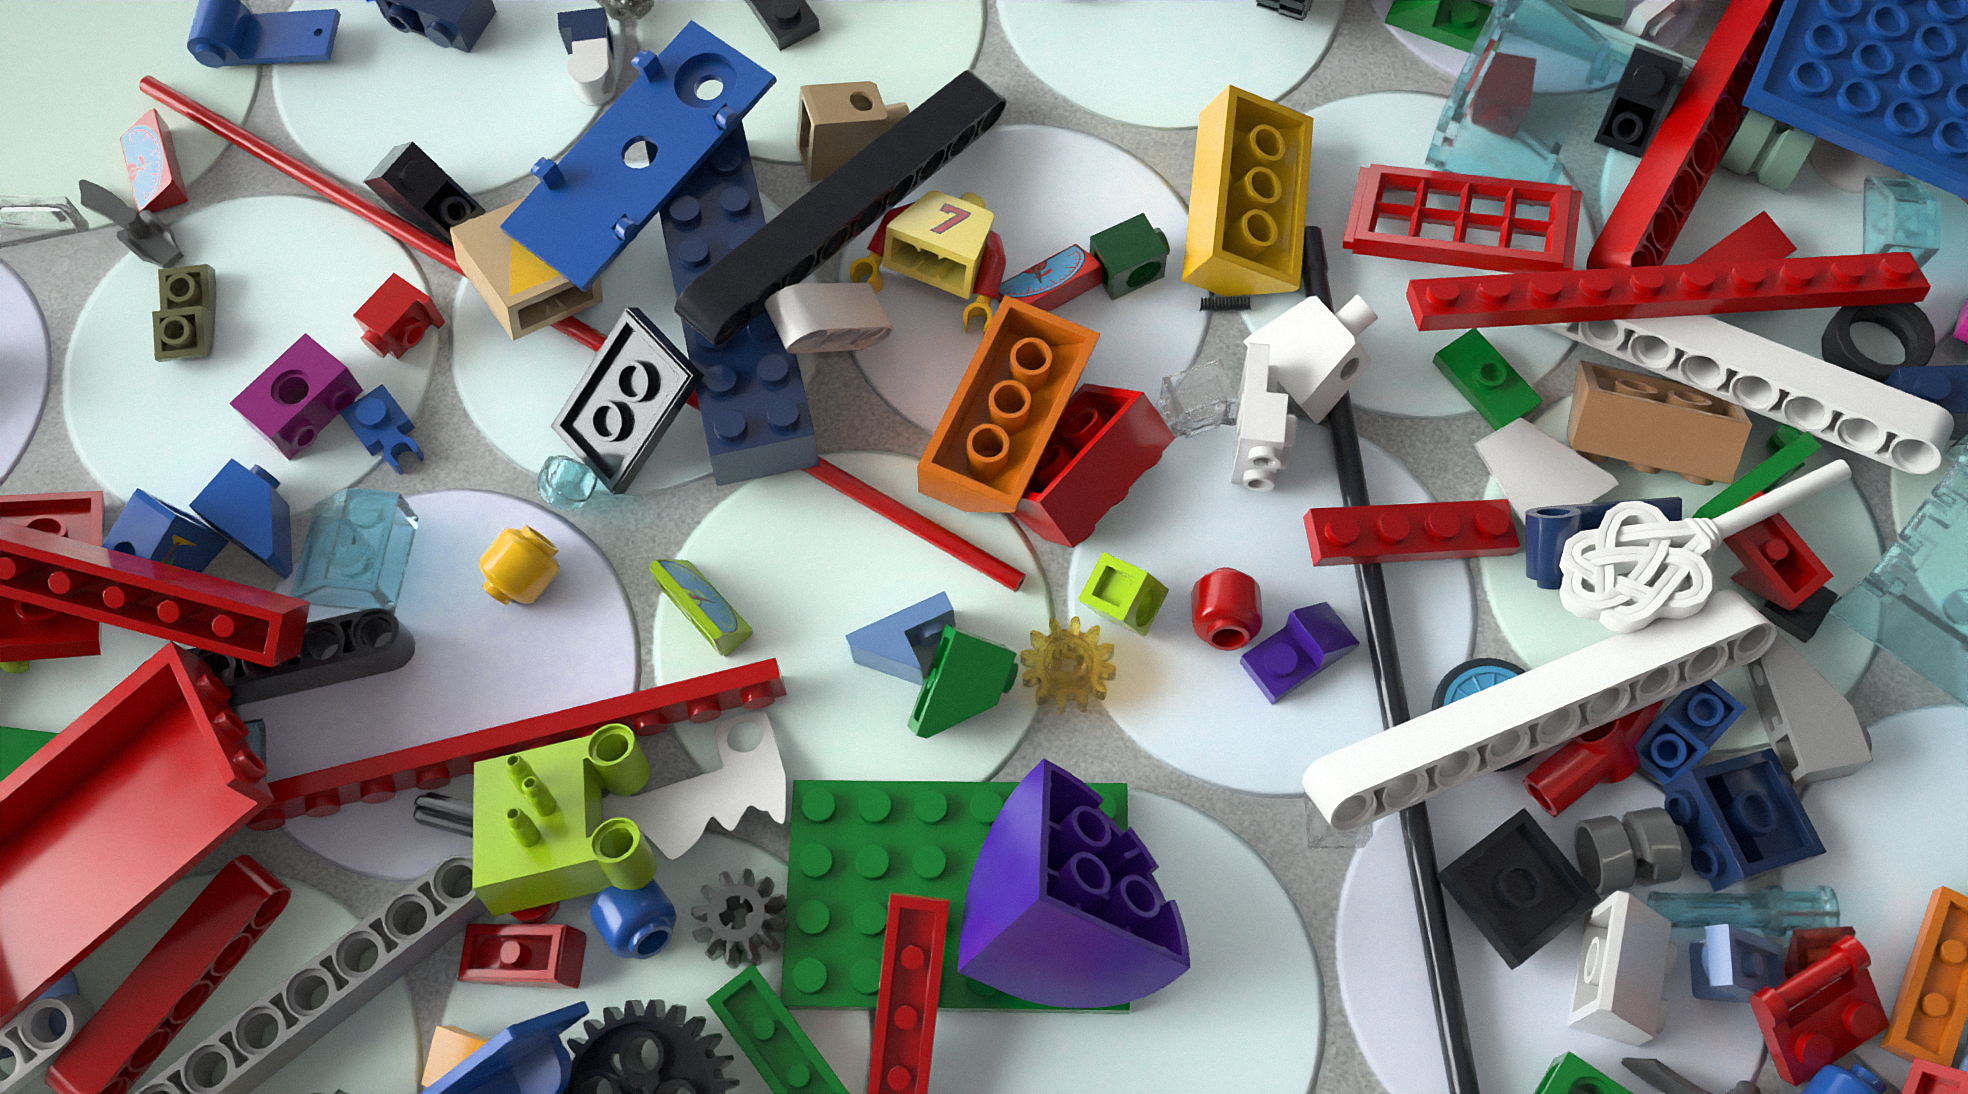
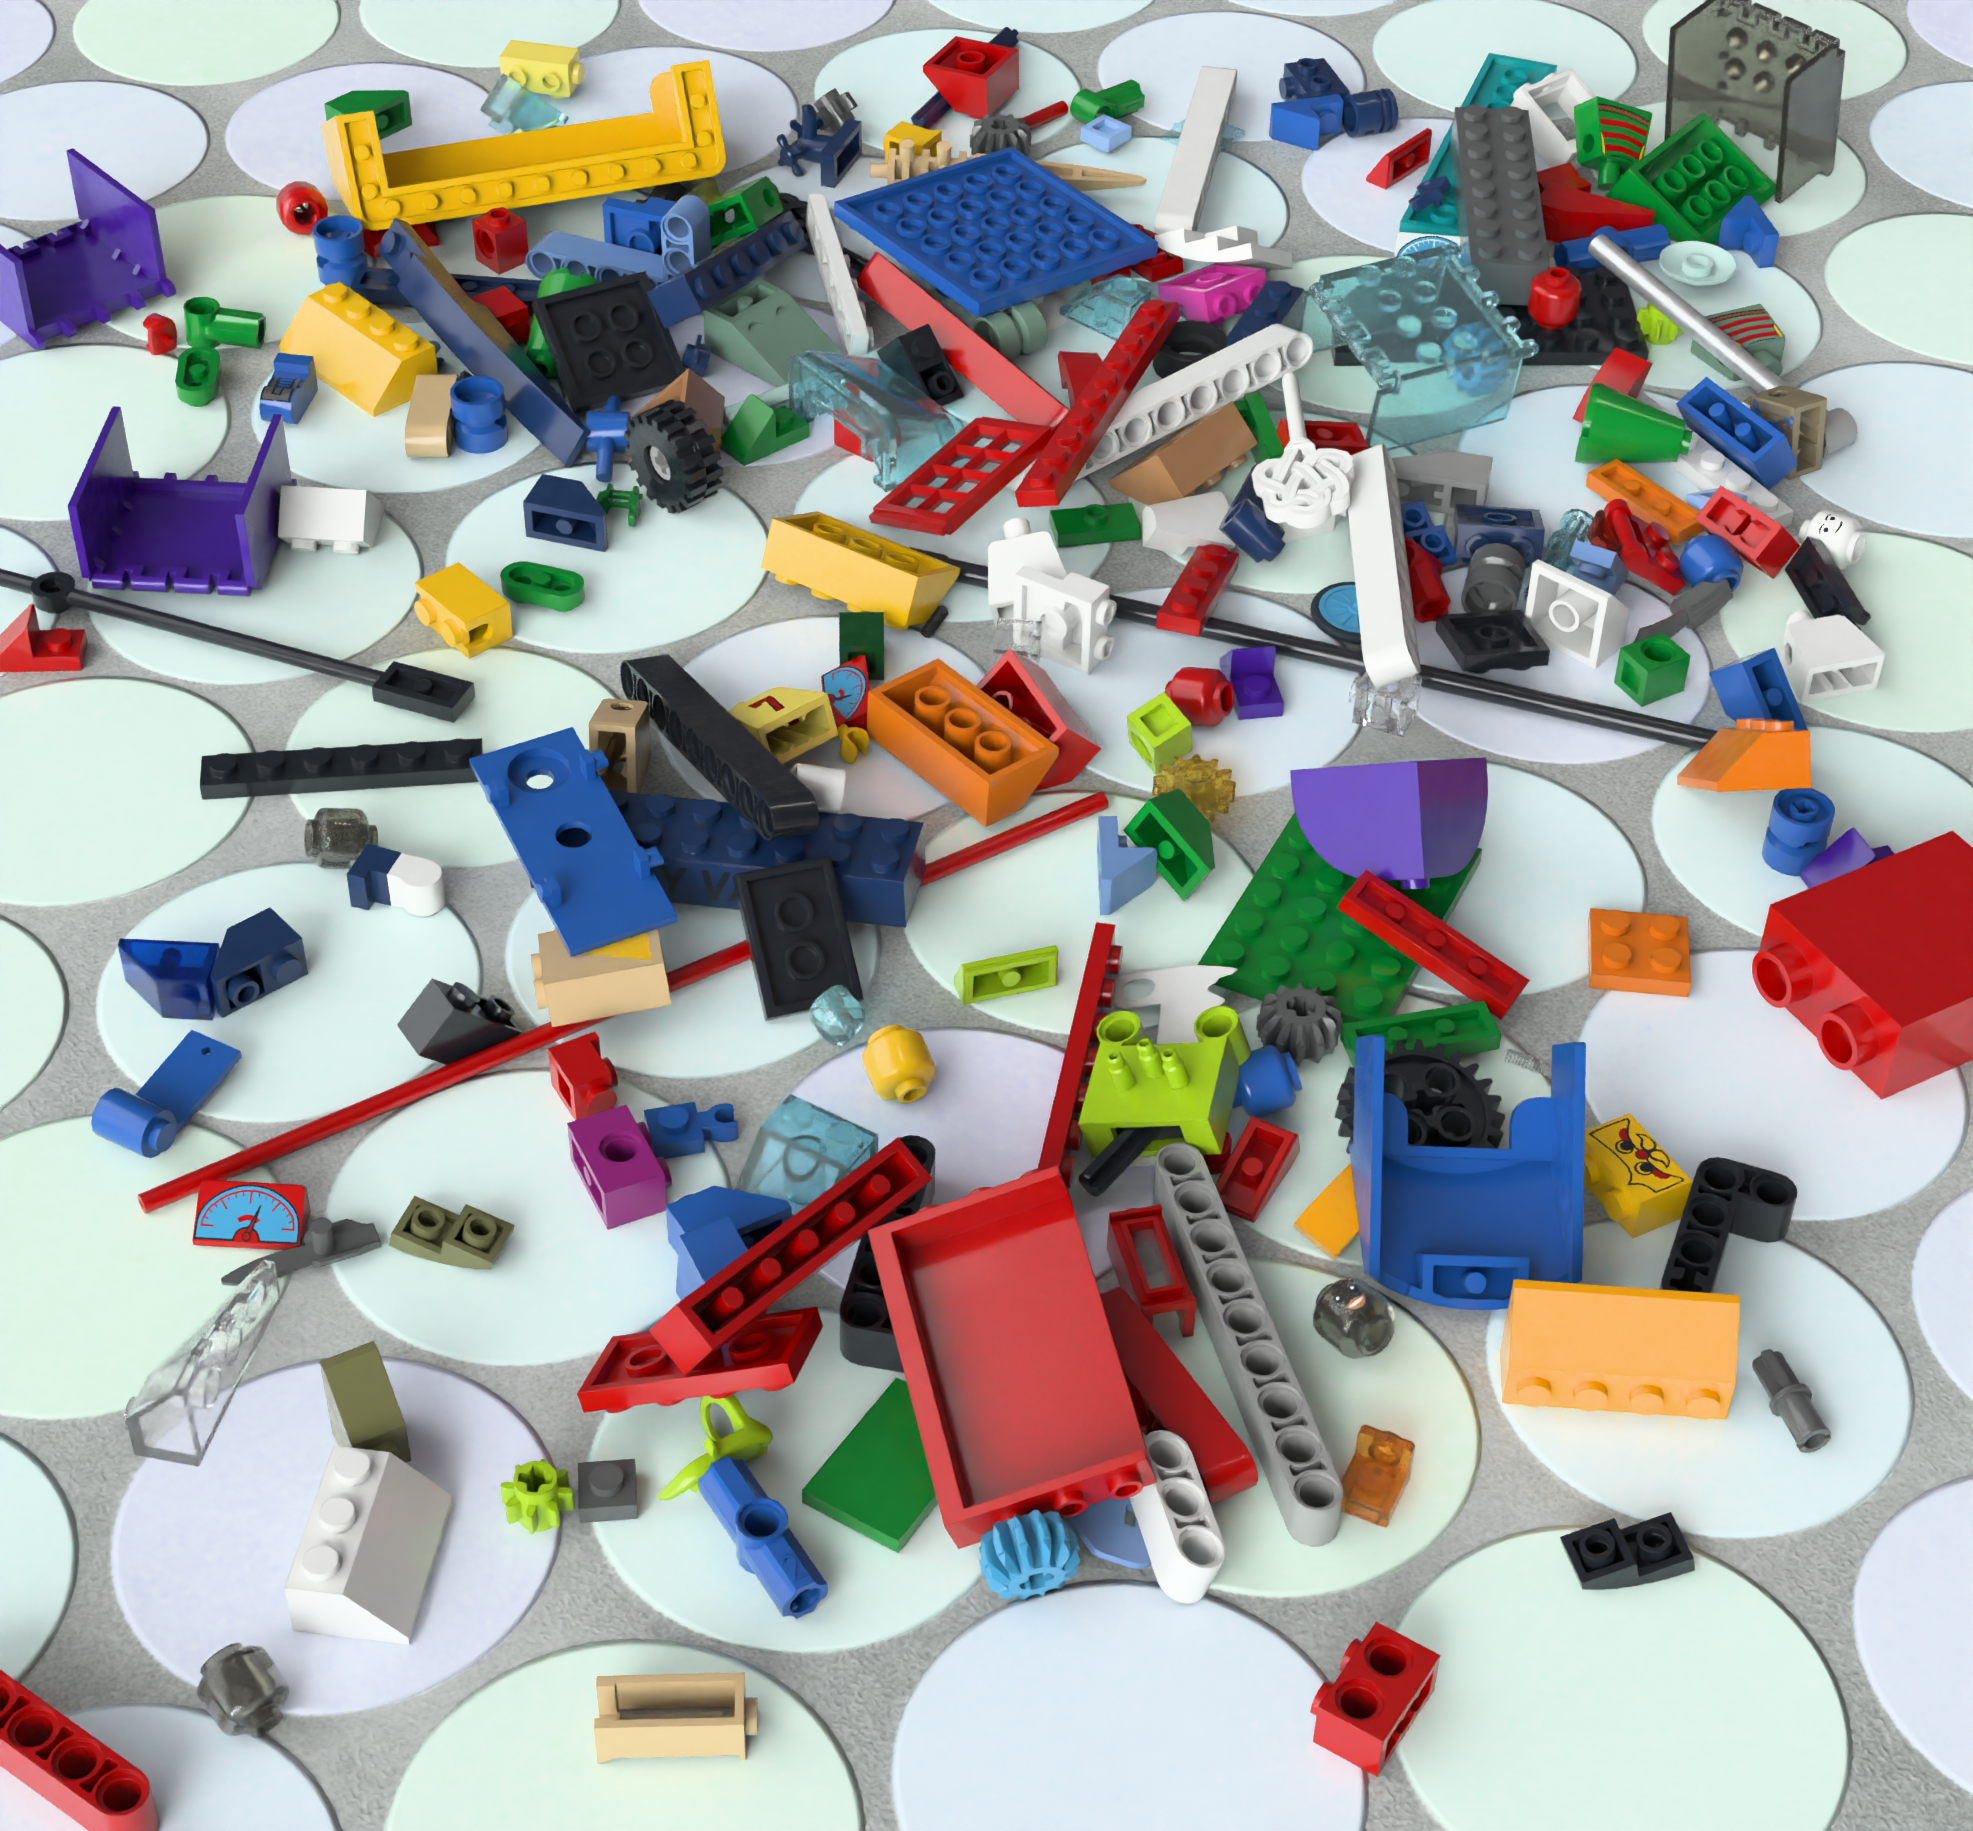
camera: 70 degrees left, 25 degrees down
none -> red window [1107,1204,1197,1338]

